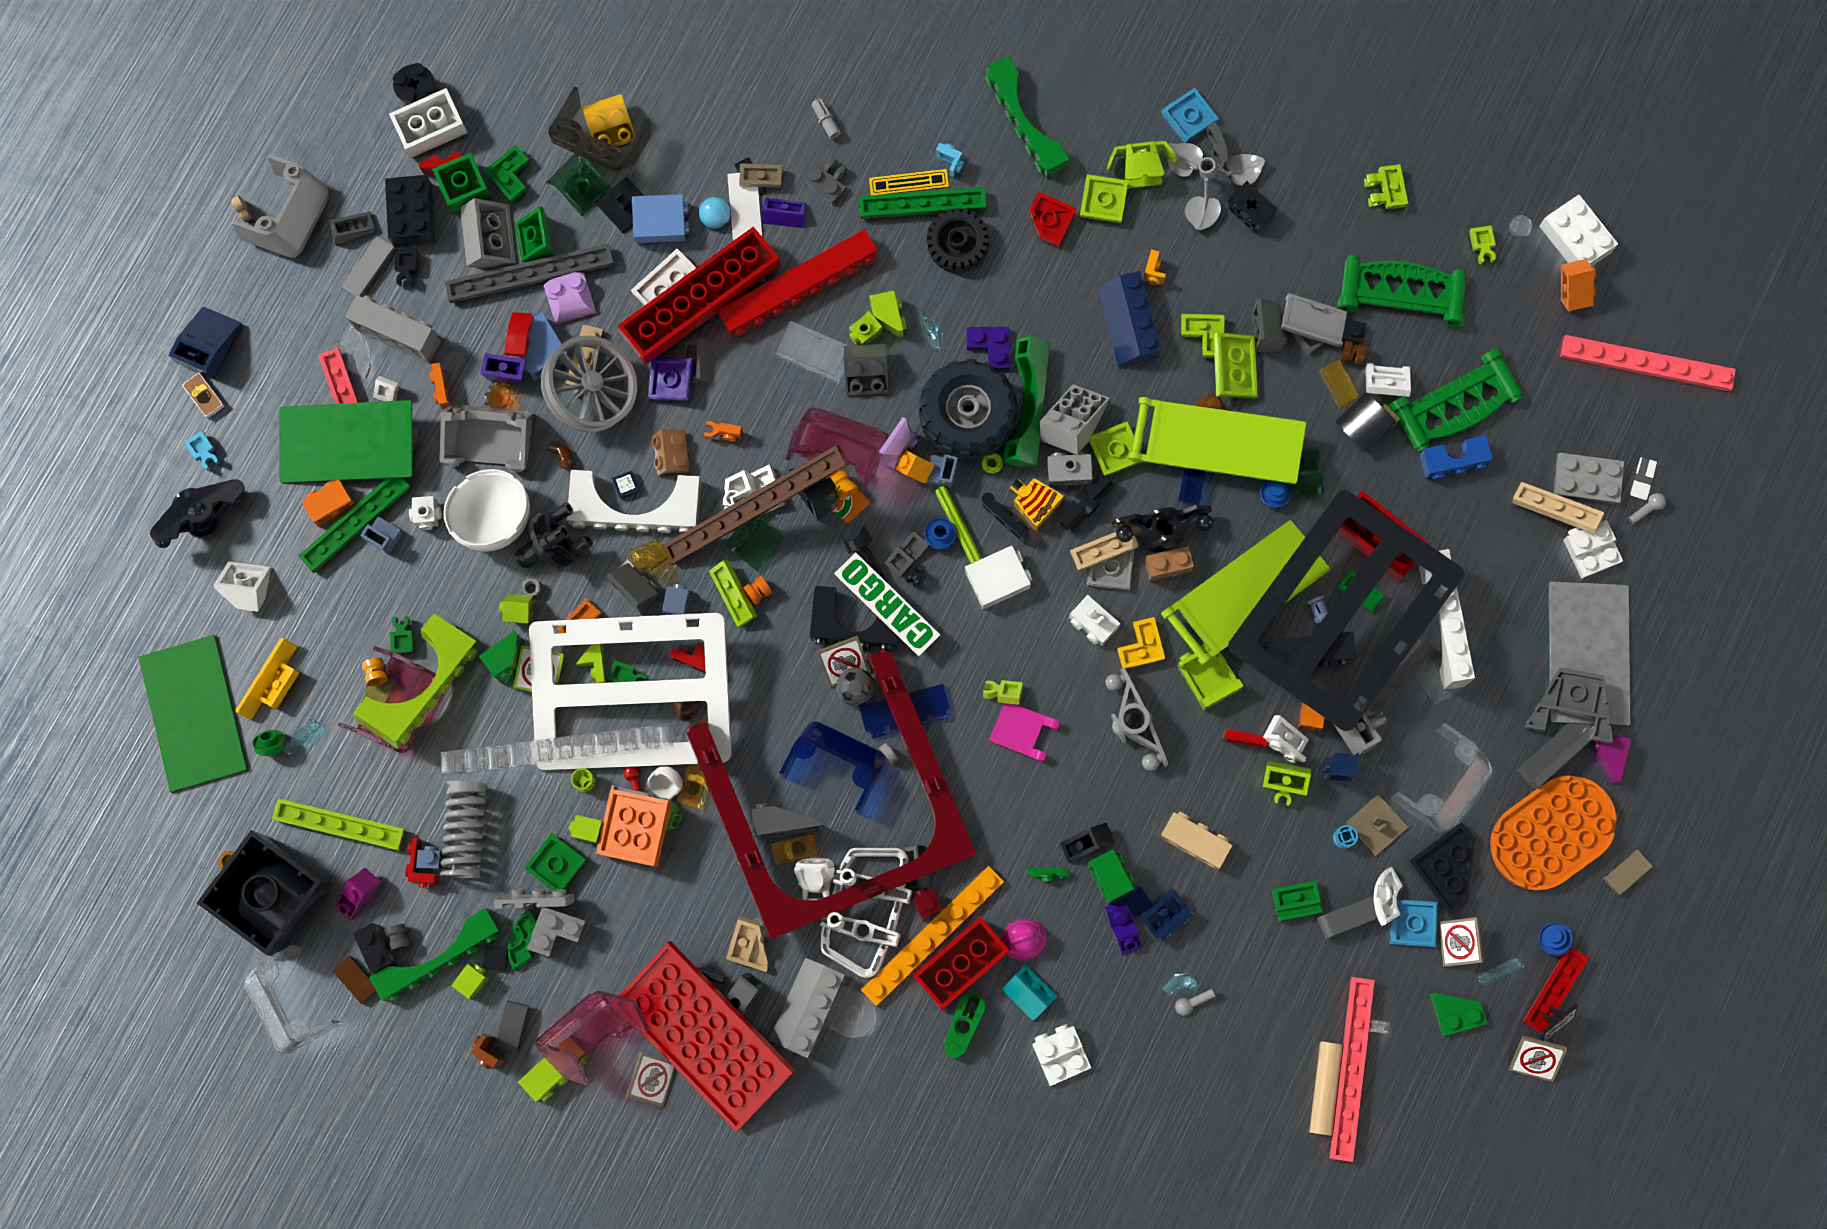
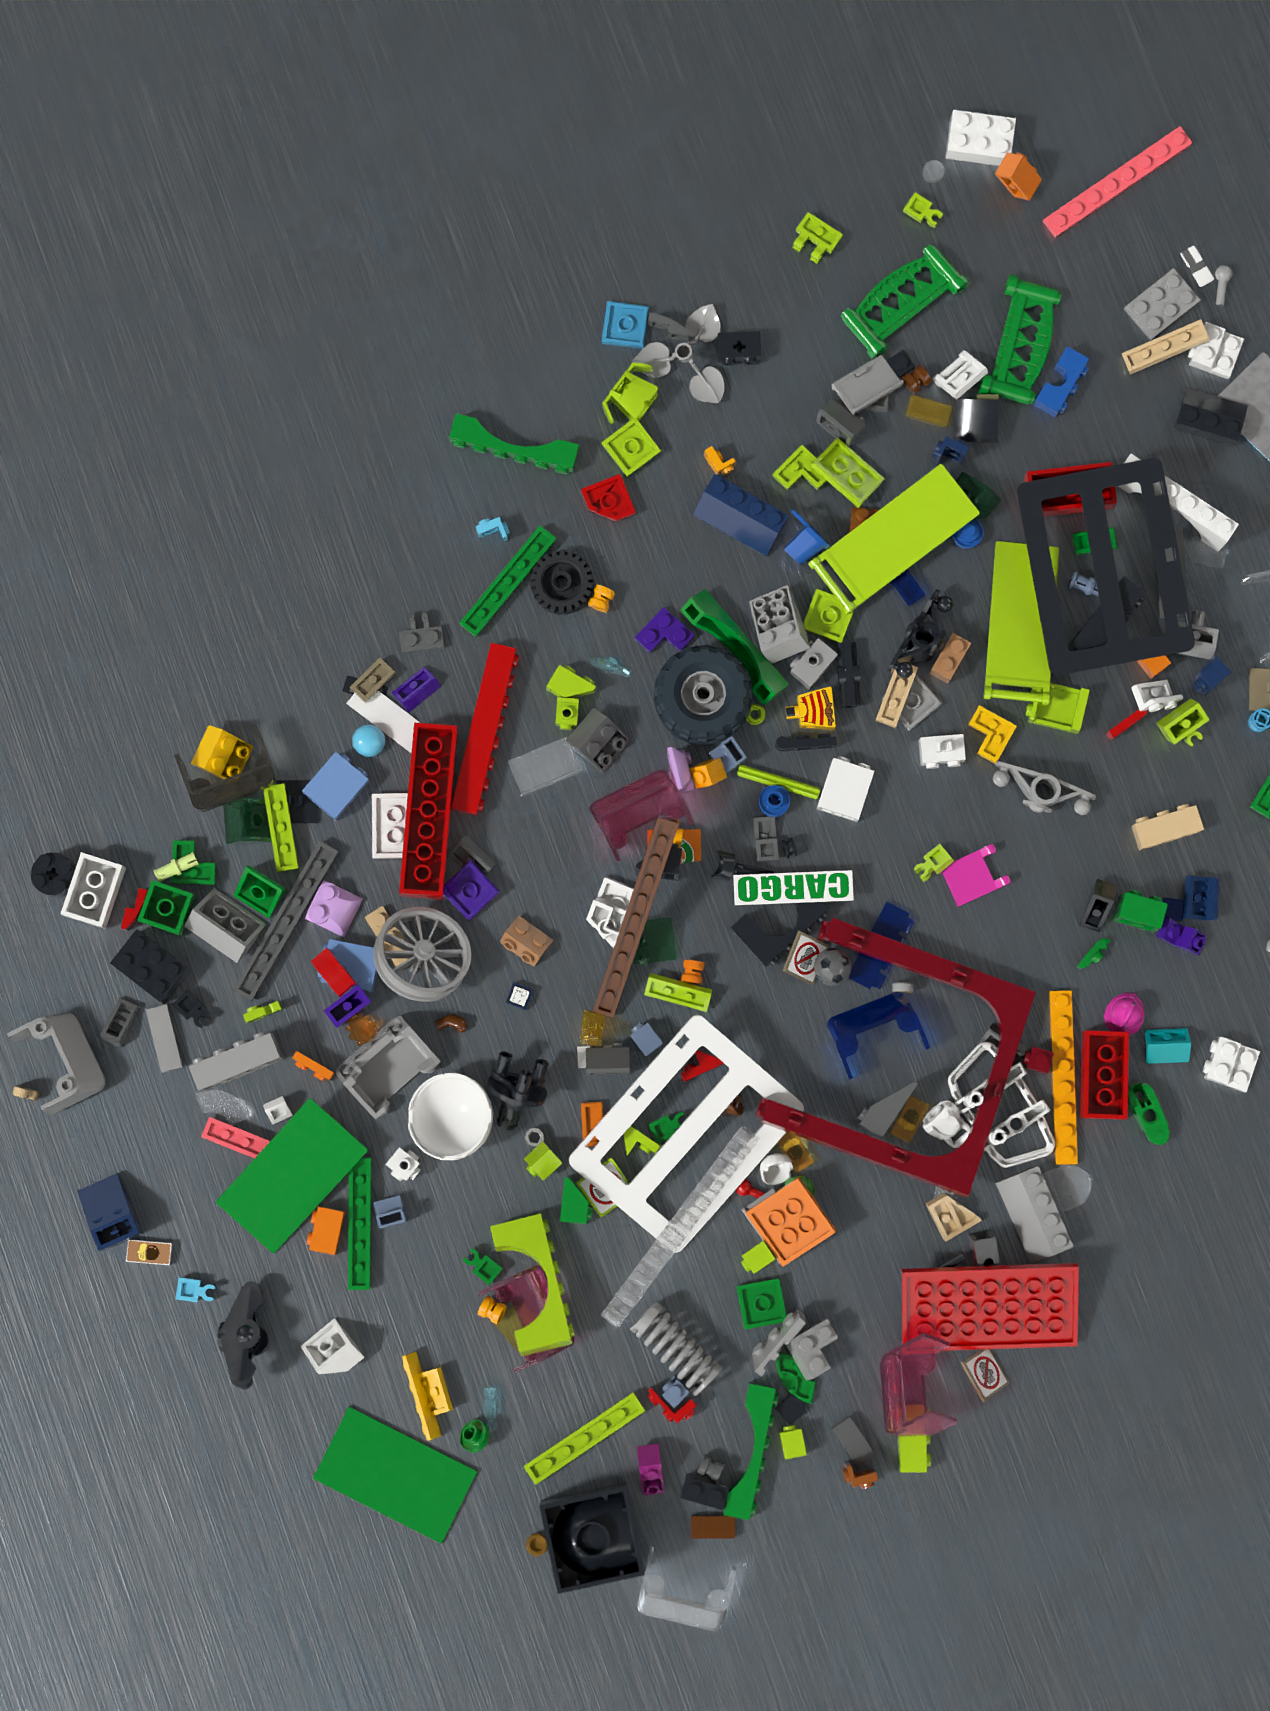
camera: 55 degrees left, 5 degrees up
white arch [567,470,701,533] -> none
lime wheel [571,768,596,792] -> none
orange plate [704,421,743,442] -> none
light grey axle [812,99,841,139] -> none
sticker [869,169,949,195] -> none
clear light blue arm [1162,973,1196,996] -> none
none -> yellowish green pin [153,852,199,882]
none -> lime plate [243,1001,282,1024]
none -> lime plate [263,783,299,872]
none -> light orange wheel [588,585,615,613]
none -> blue container [784,508,831,565]
none -> dark blue bracket [932,436,969,466]
none -> black slope [1174,388,1248,446]

